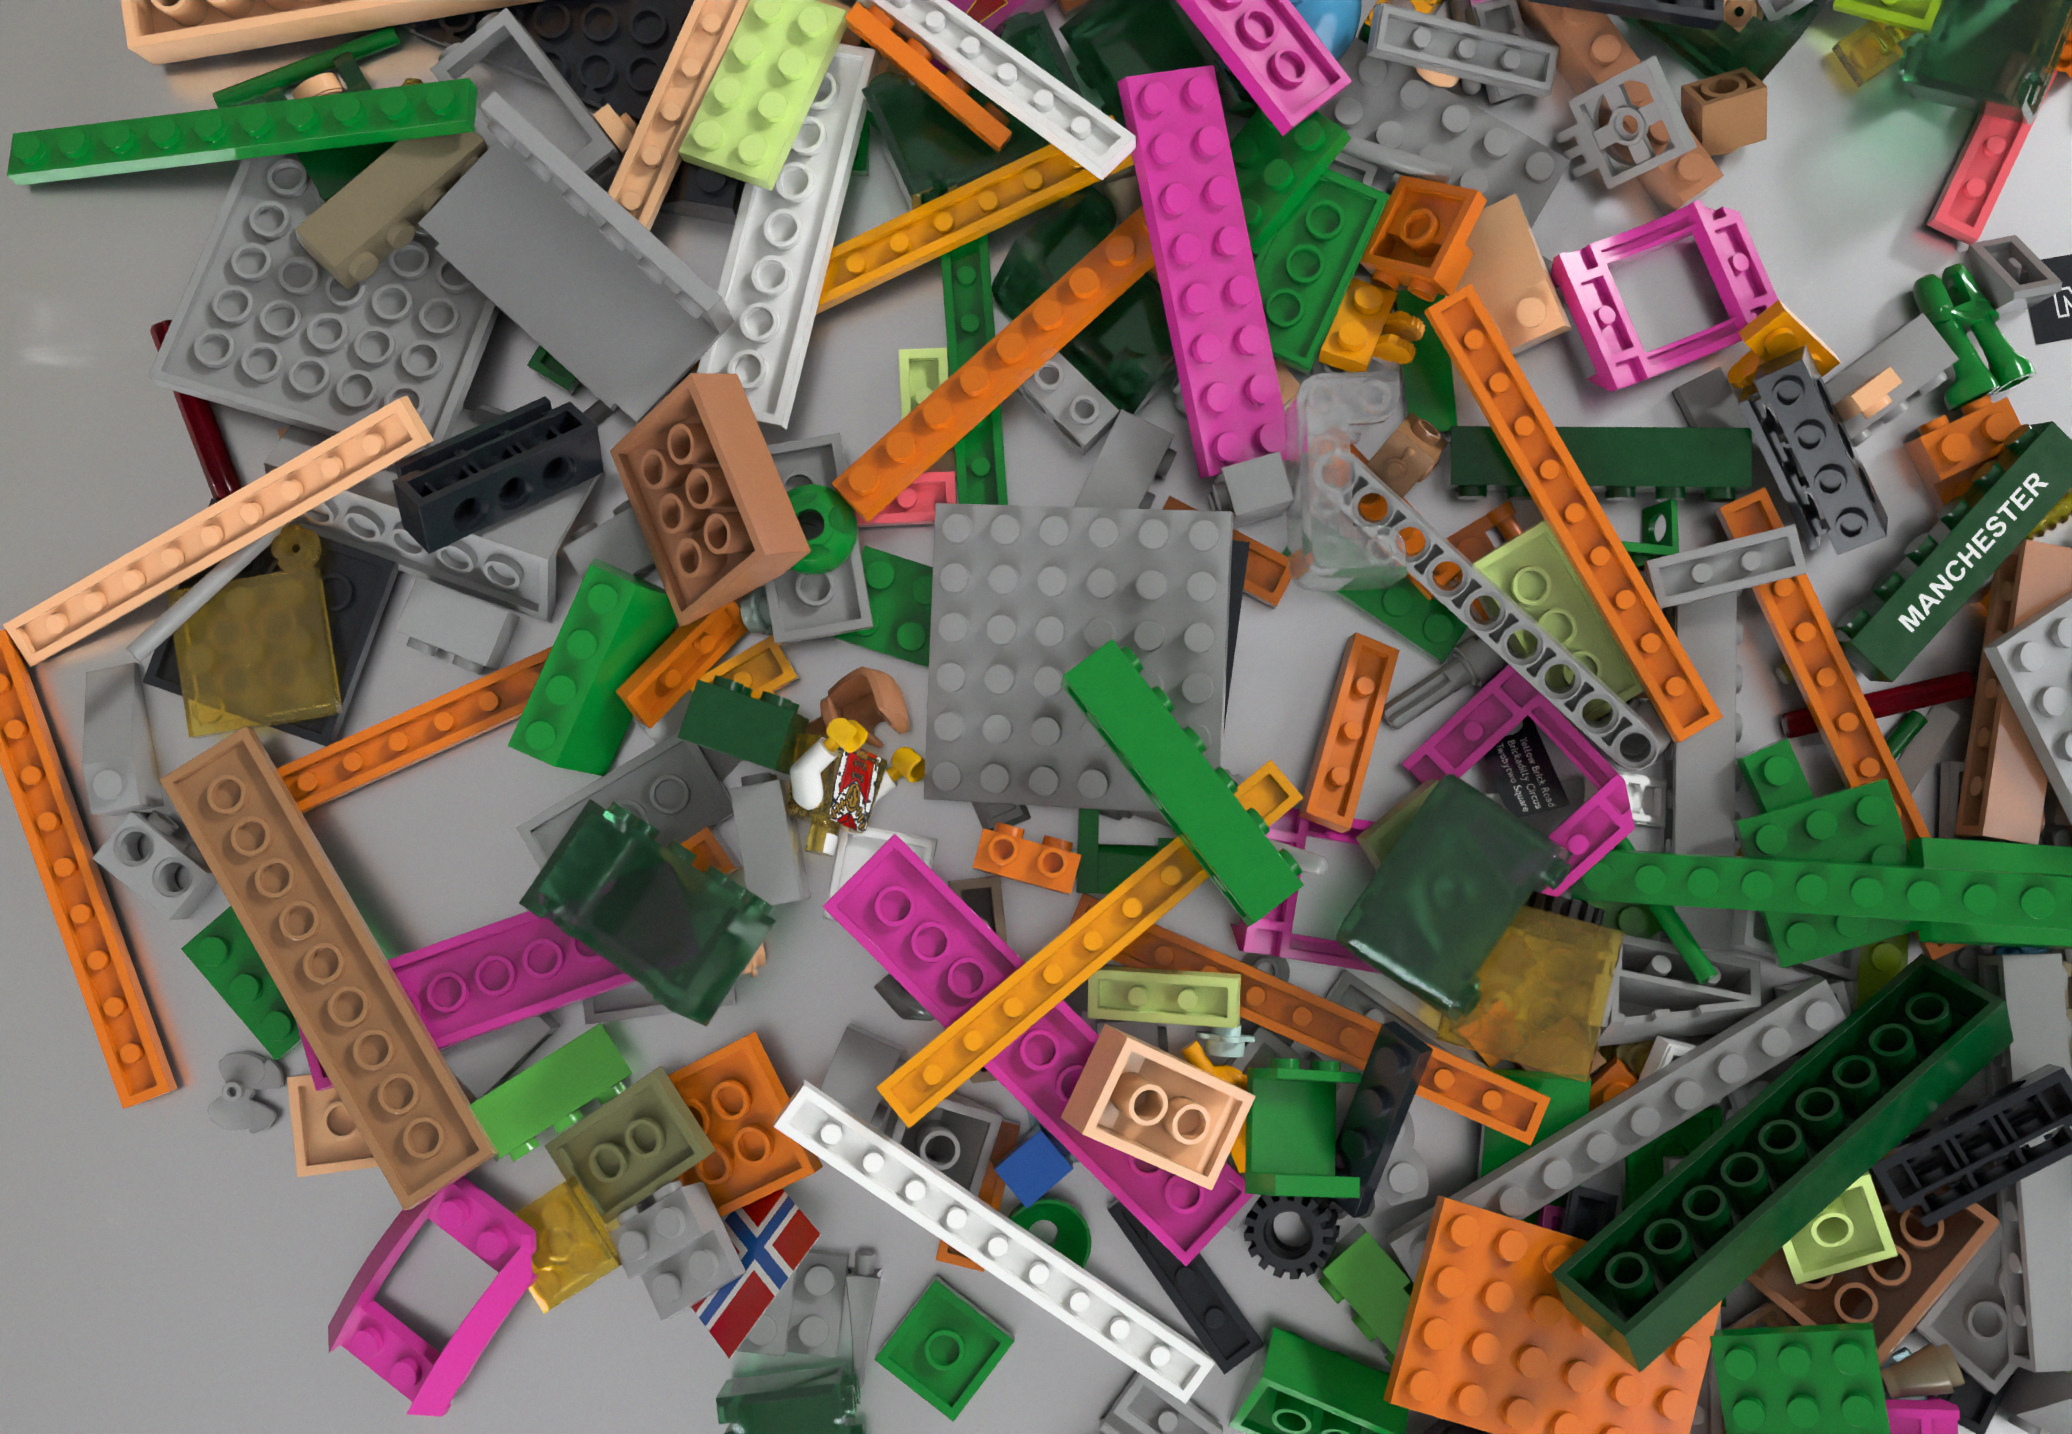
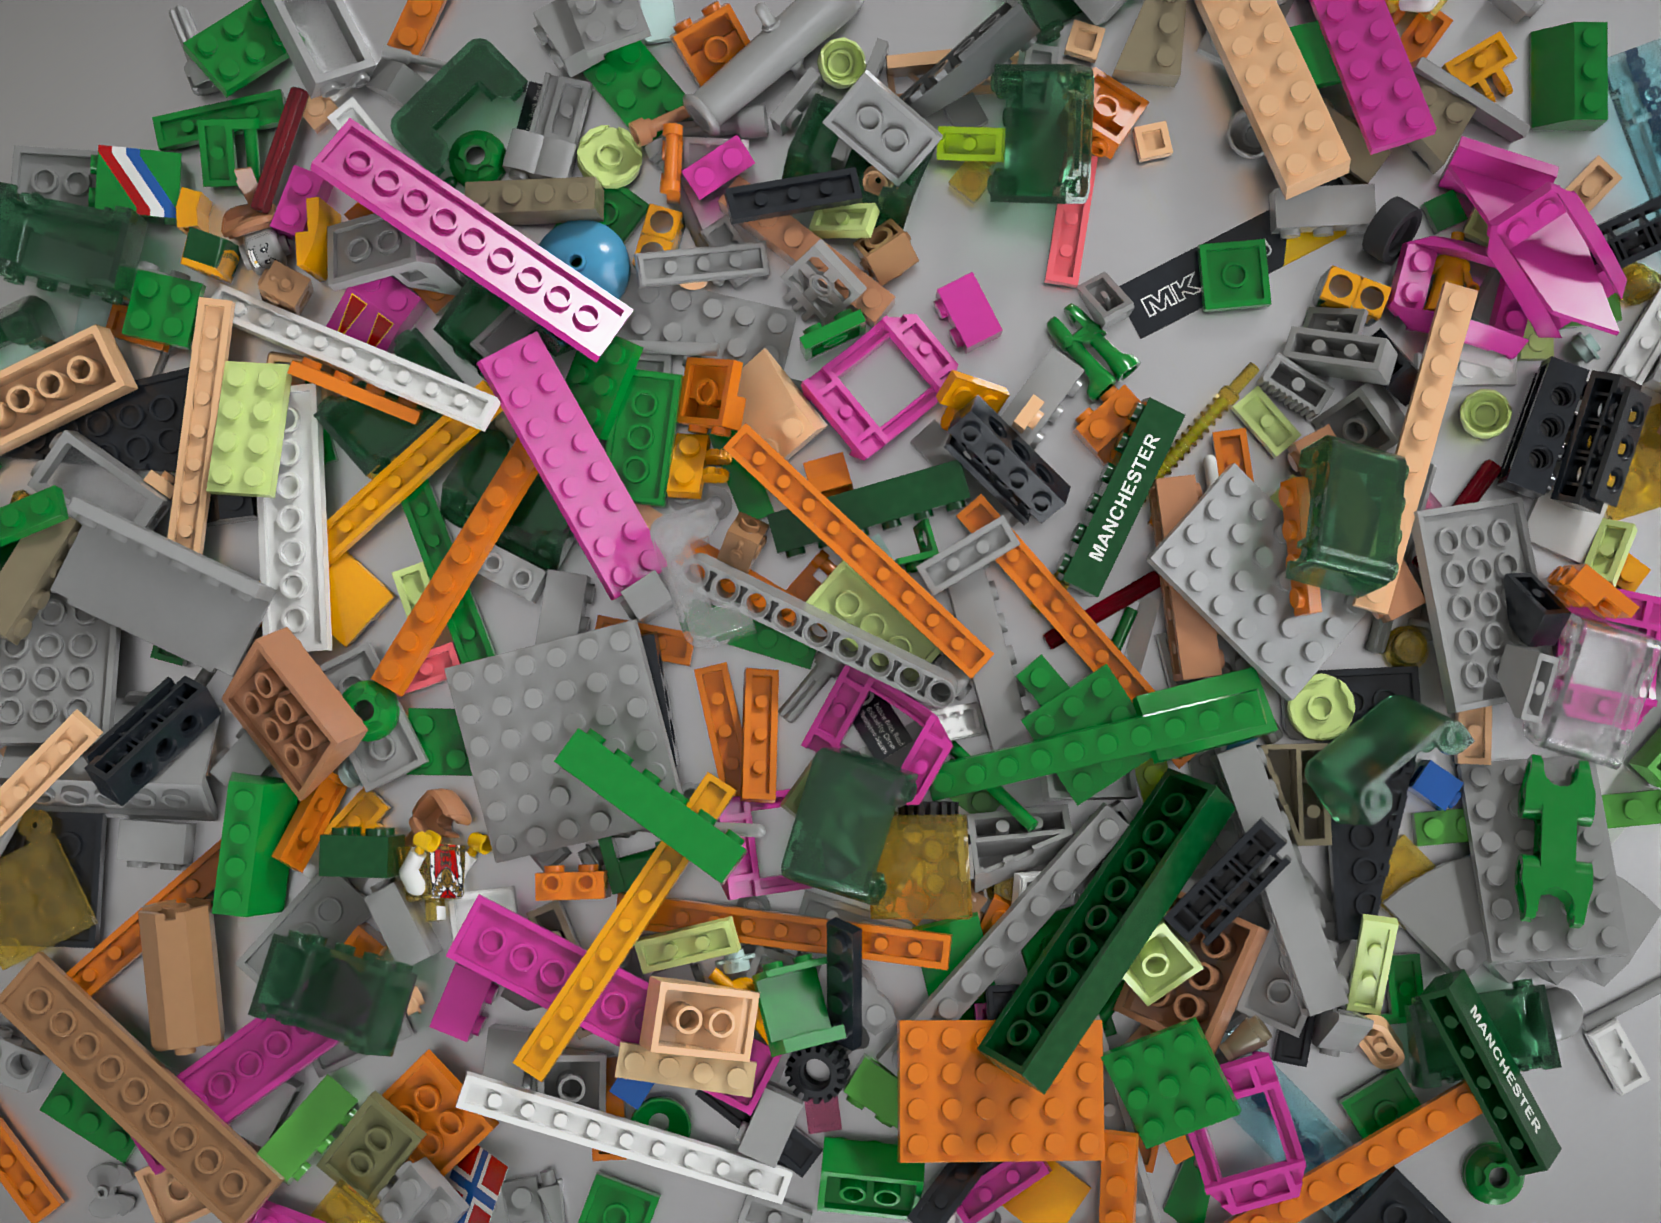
camera: 10 degrees left, 0 degrees up
none -> medium nougat brick [138,897,225,1056]
none -> light orange slope [329,552,396,647]
none -> dark pink brick [429,963,499,1042]
none -> light grey tile [469,305,538,358]
none -> light grey plate [578,844,604,871]
none -> tan plate [615,1041,757,1098]
none -> orange plate [694,662,742,797]
none -> light grey brick [735,1084,803,1168]
none -> green plate [799,309,866,361]
none -> orange piece [803,452,853,497]
none -> clear pink tile [804,1095,842,1134]
none -> yellowish green plate [808,203,880,239]
none -> dark pink brick [933,272,1003,354]

